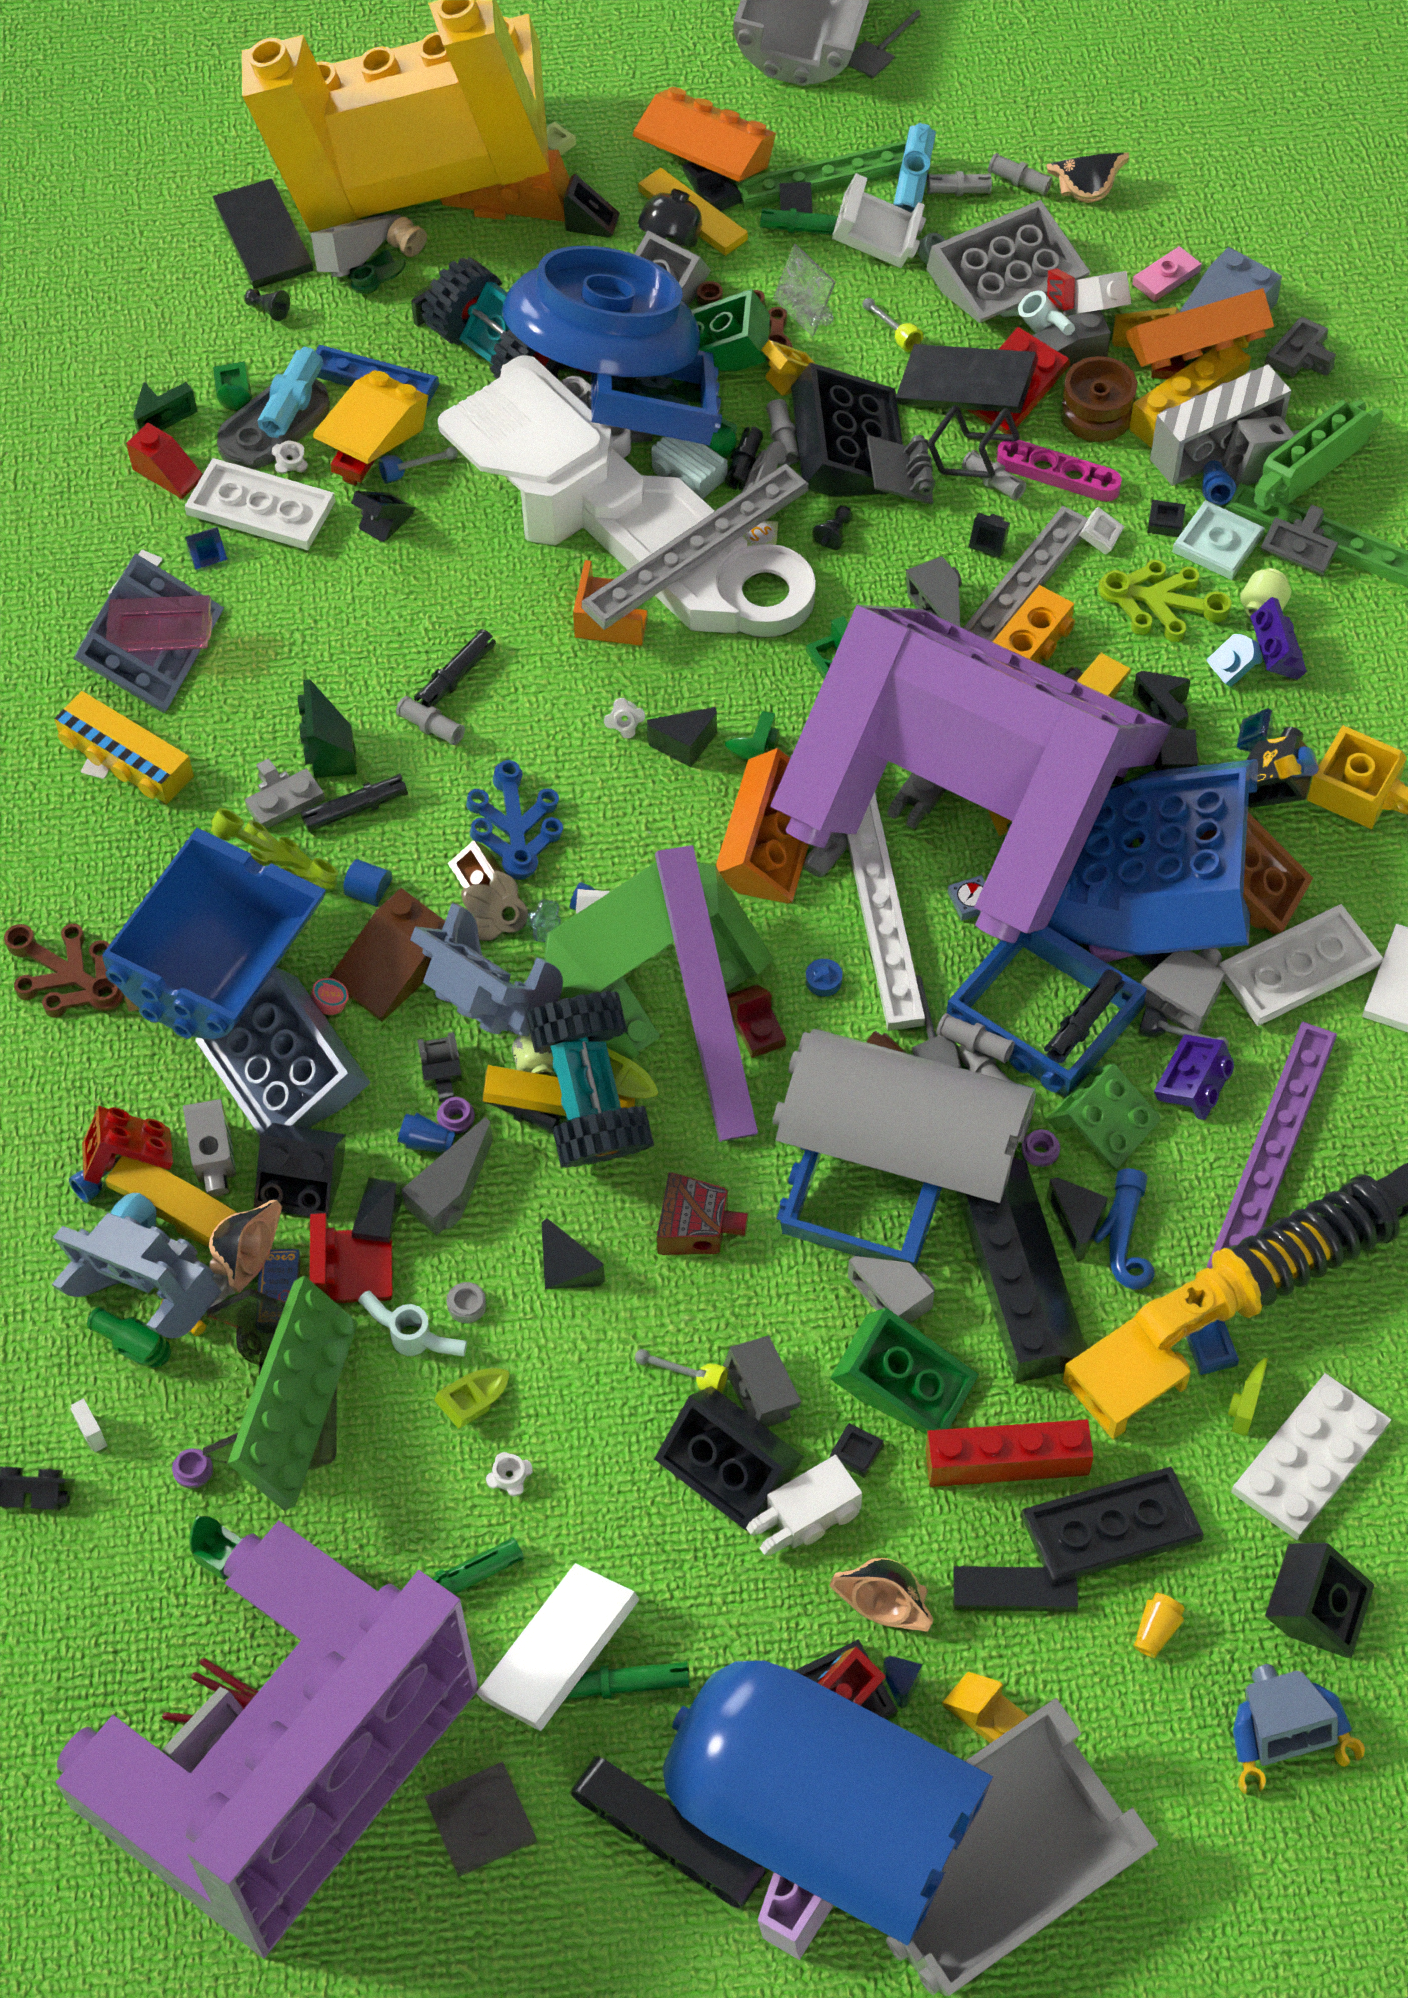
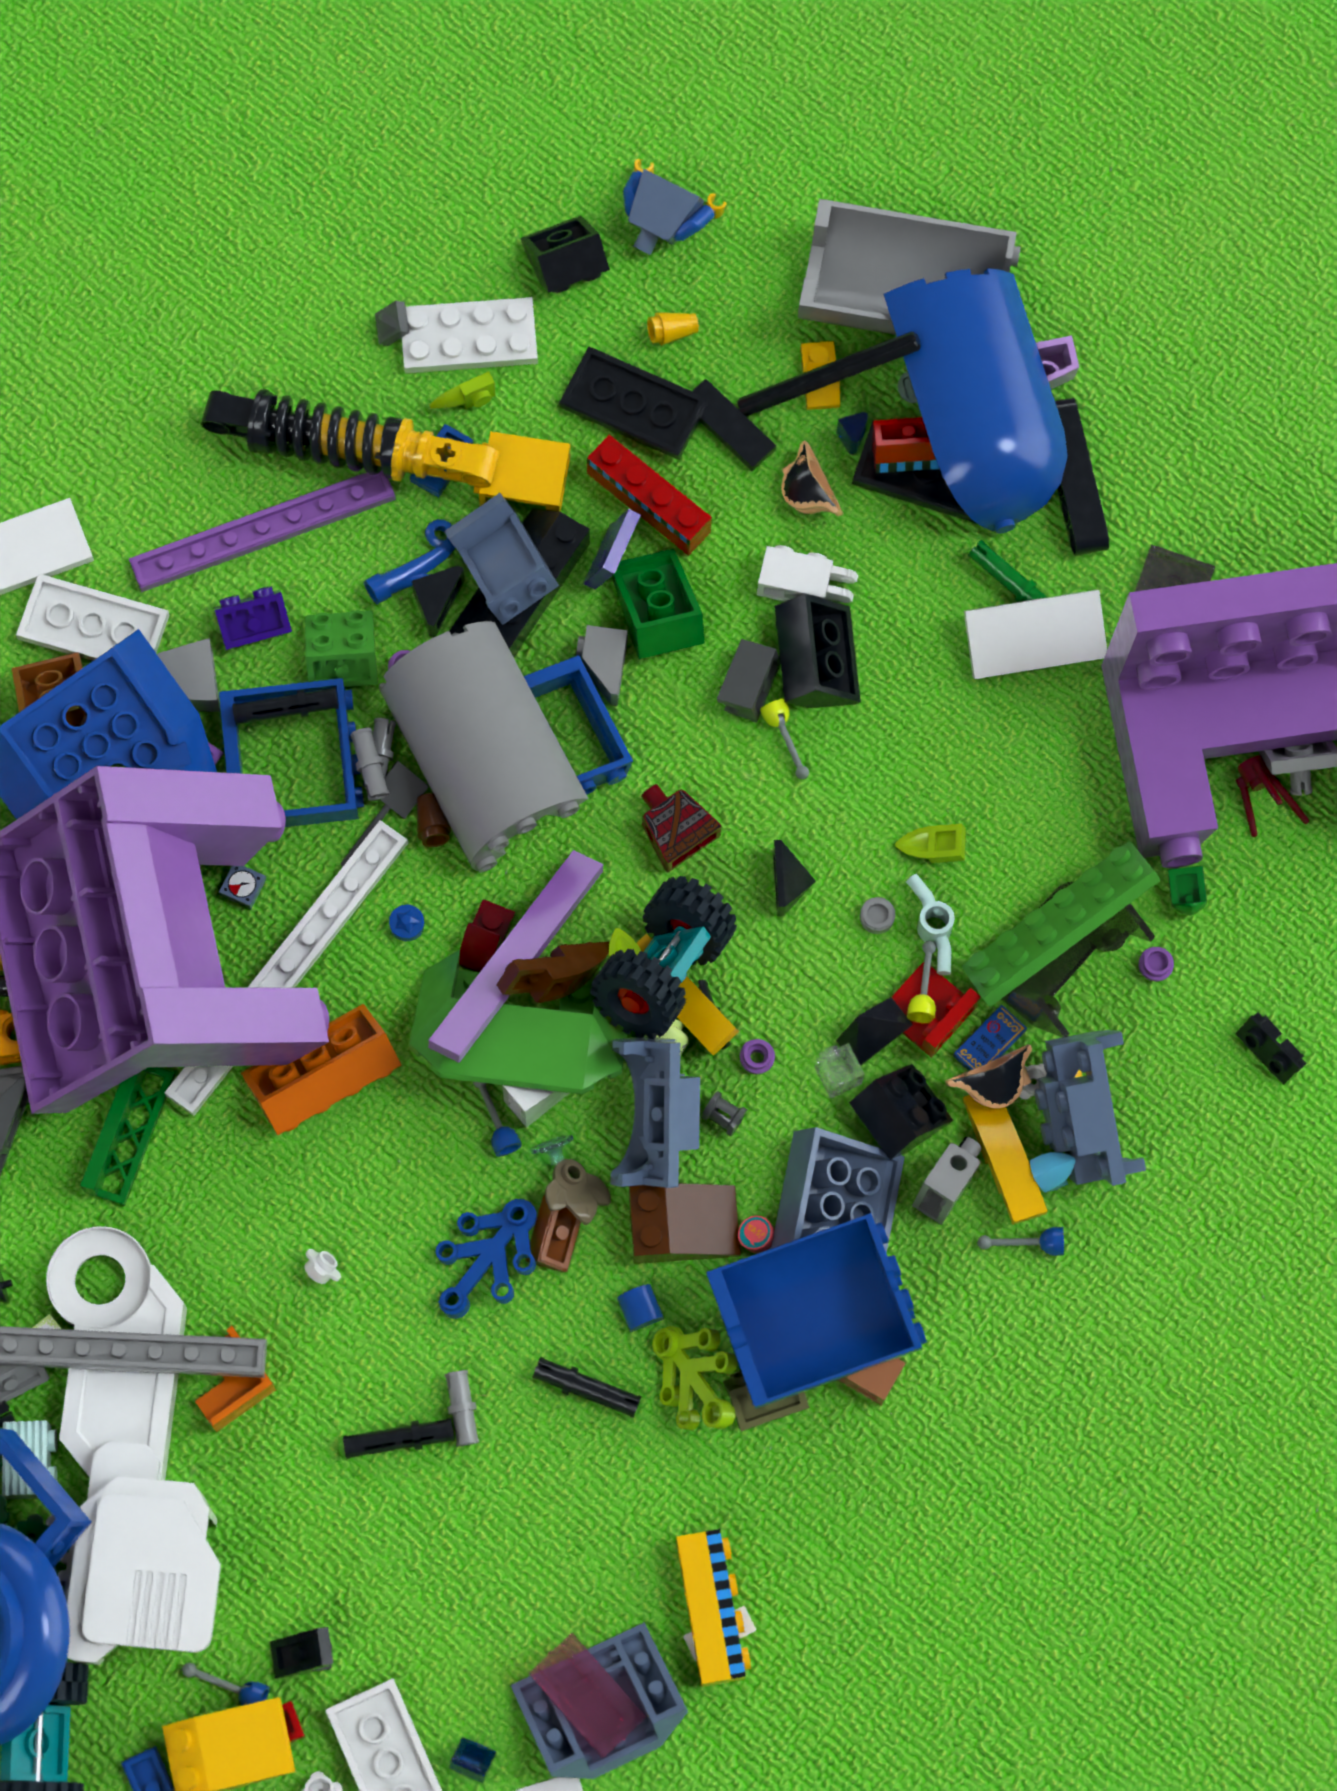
camera: 140 degrees left, 15 degrees up
copper plant [4,923,124,1018] -> none
white tile [70,1398,107,1452] -> none
red bracket [82,1105,173,1184] -> none
green arm [87,1307,171,1368] -> none
light grey hinge [244,758,325,829] -> none
dark green slope [298,679,357,778] -> none
blue cone [397,1112,456,1153] -> none
dark grey slope [402,1117,493,1236] -> none
black tile [422,1060,462,1102] -> none
green pin [431,1537,524,1596] -> none
white plate [486,1452,533,1497] -> none
black slope [647,707,717,767] -> none
green plate [725,711,780,761] -> none
black tile [830,1423,884,1478] -> none
black hinge [1138,1006,1229,1048] -> none
none -> dark grey tile [375,301,409,346]
none -> sand blue panel [444,493,559,625]
none -> reddish brown slope [496,941,610,1003]
none -> tile [583,509,641,590]
none -> black axle [737,332,921,416]
none -> clear brick [815,1043,865,1099]
none -> neon yellow hinge [907,941,936,1023]

